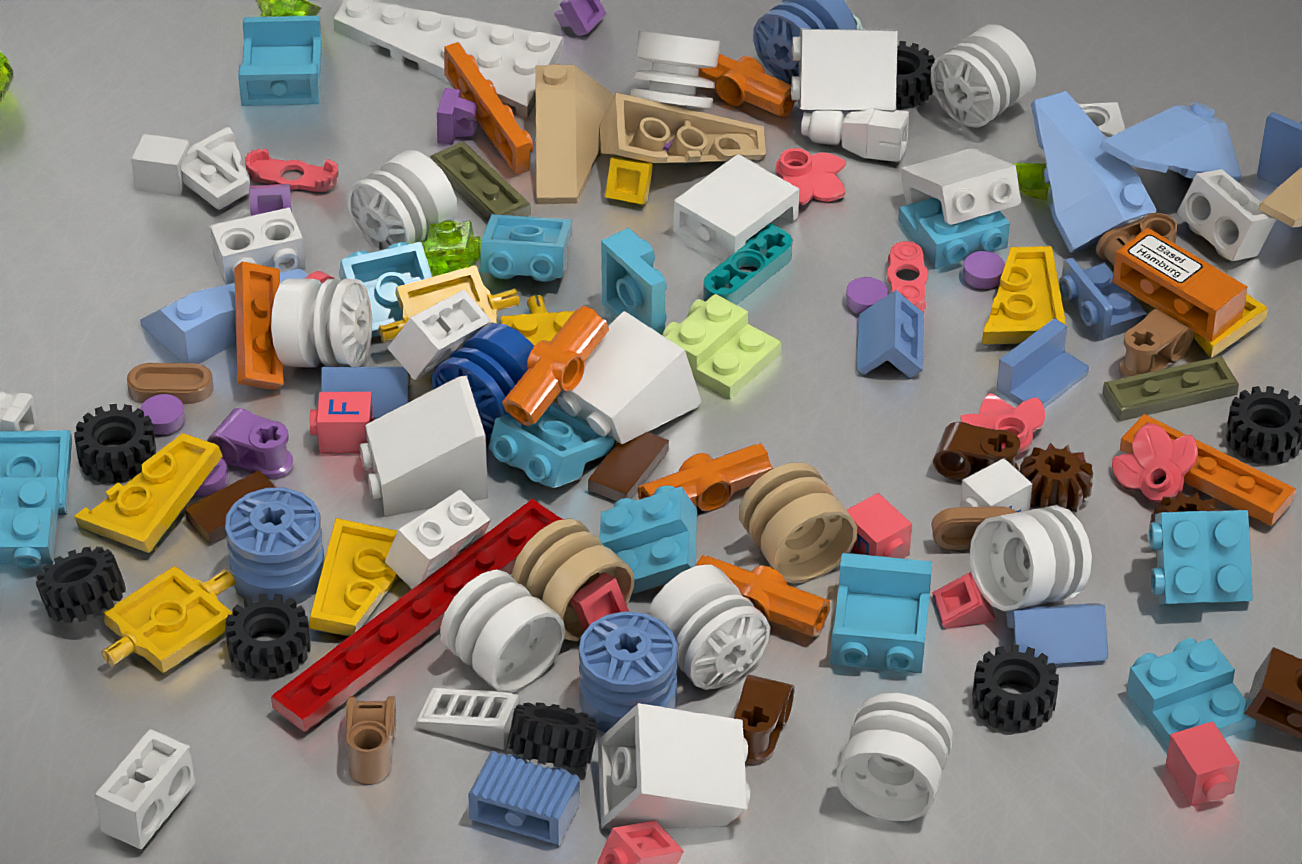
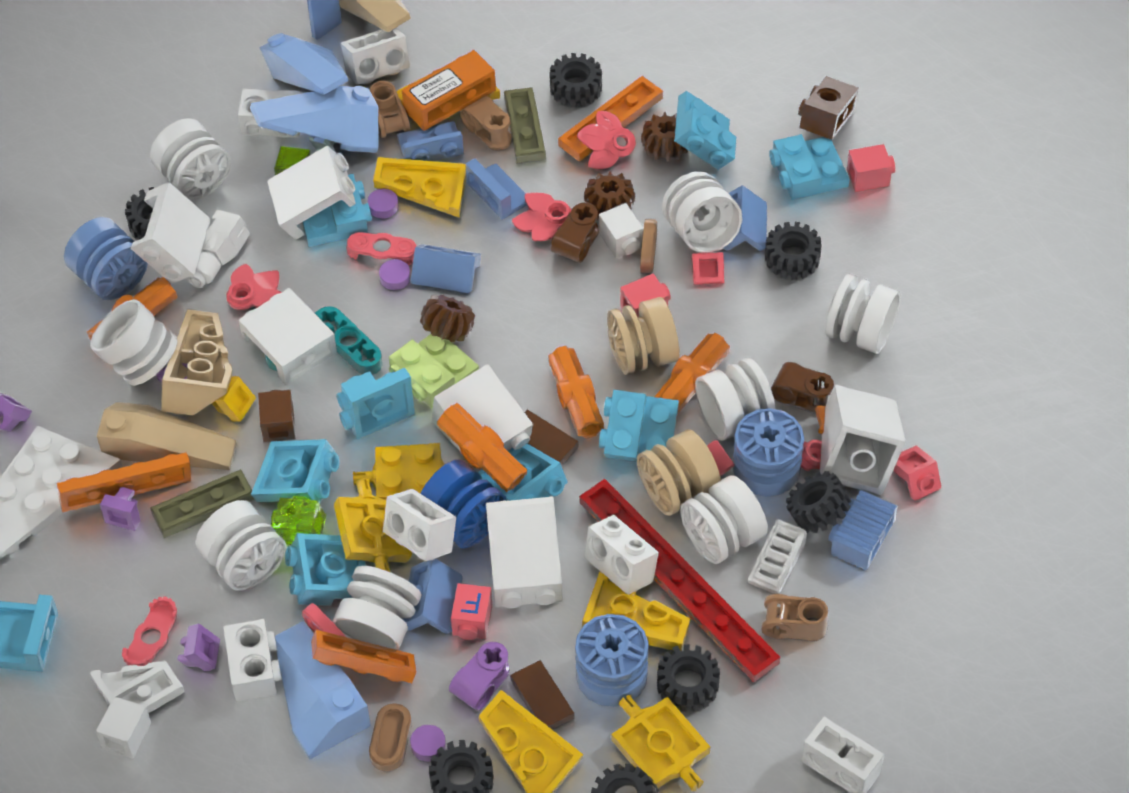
camera: 80 degrees left, 10 degrees up
medium azure panel [830,553,933,673] -> none
none -> reddish brown brick [258,389,296,443]
none -> reddish brown gear [420,295,476,342]

